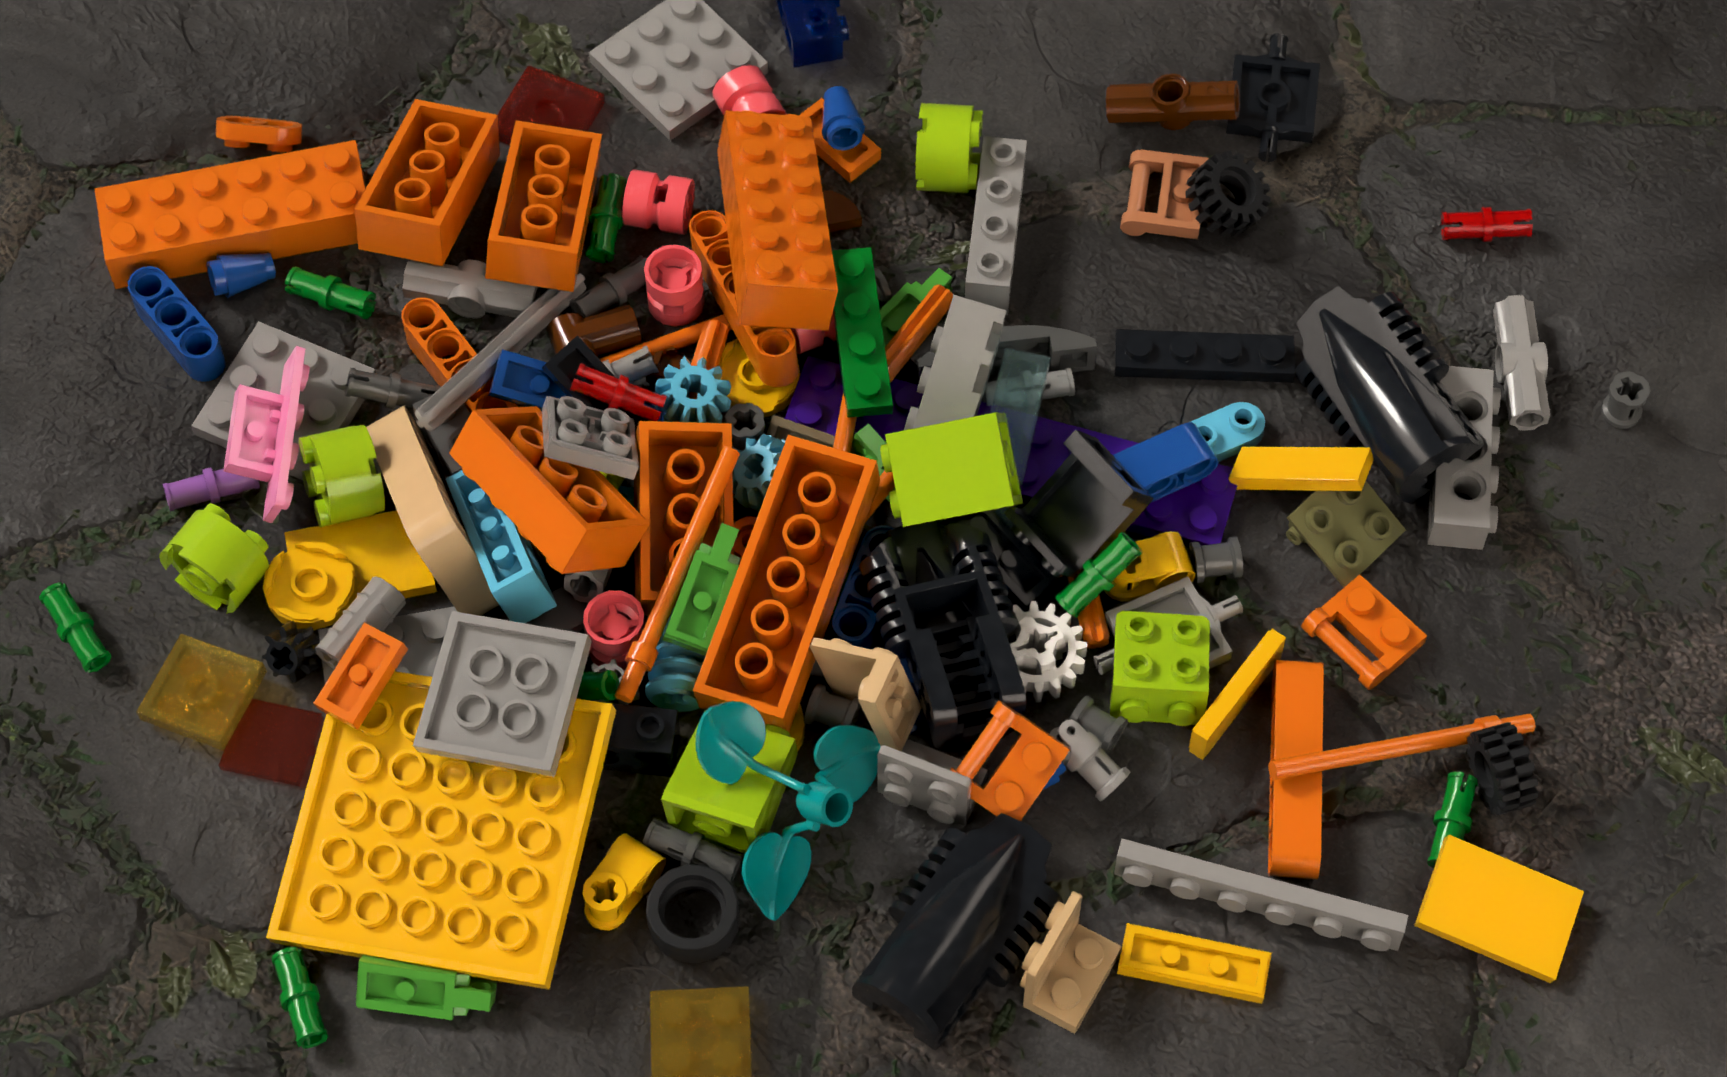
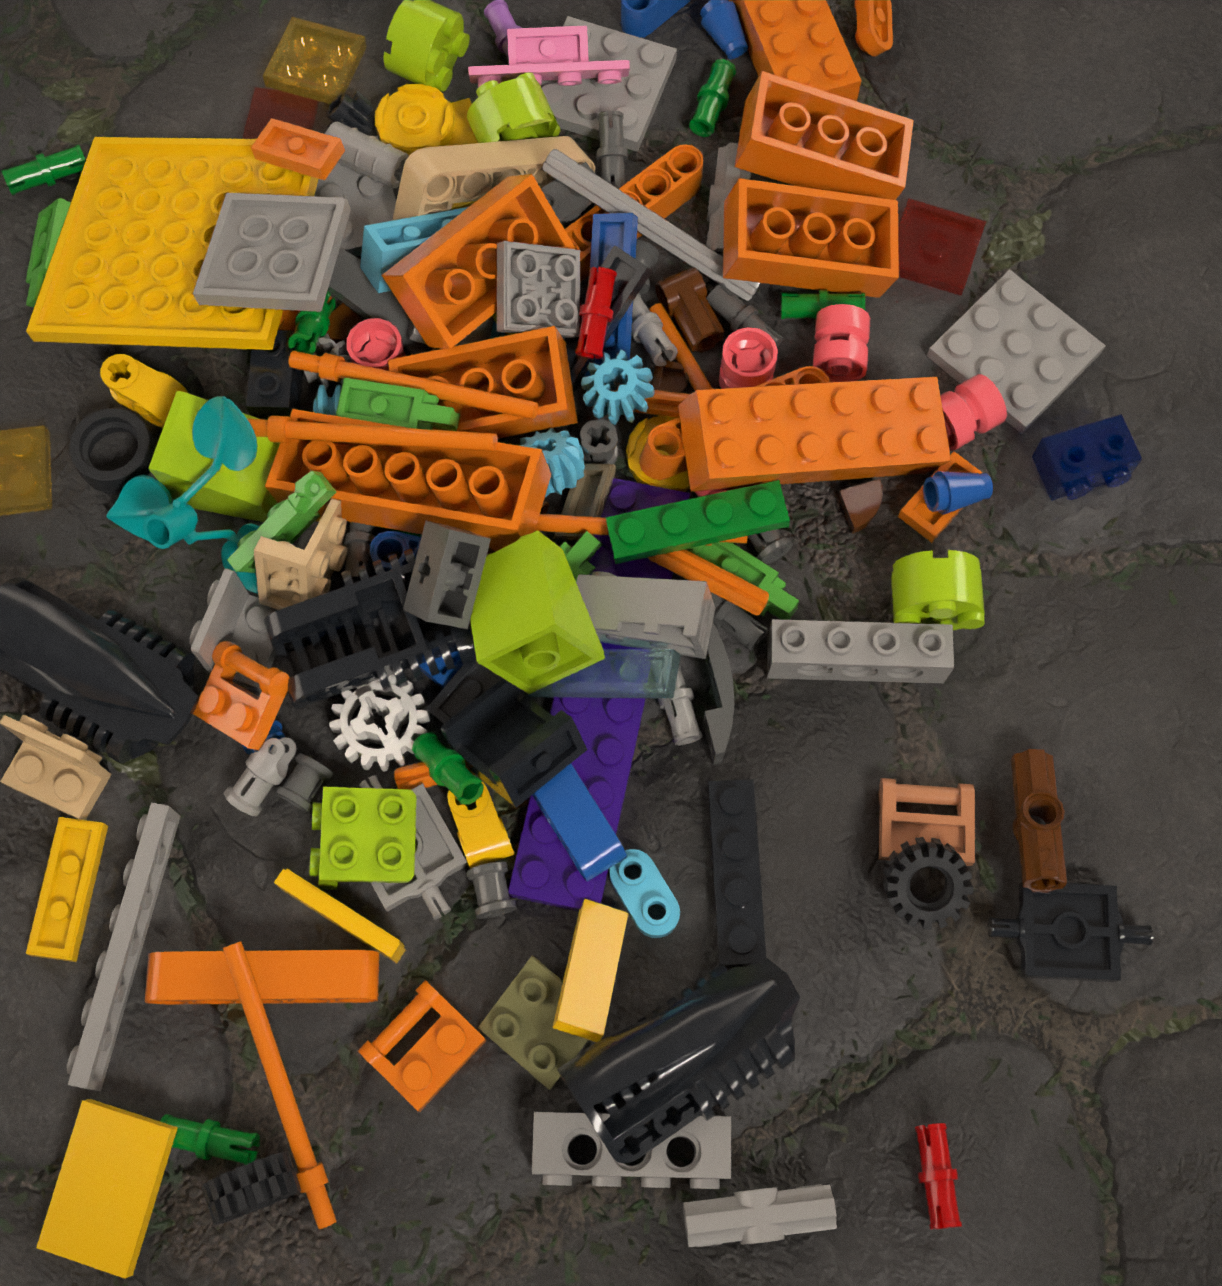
camera: 85 degrees right, 10 degrees up
none -> bright green hinge [227,471,336,573]
none -> orange bar [247,415,498,452]
none -> dark grey brick [403,521,491,629]

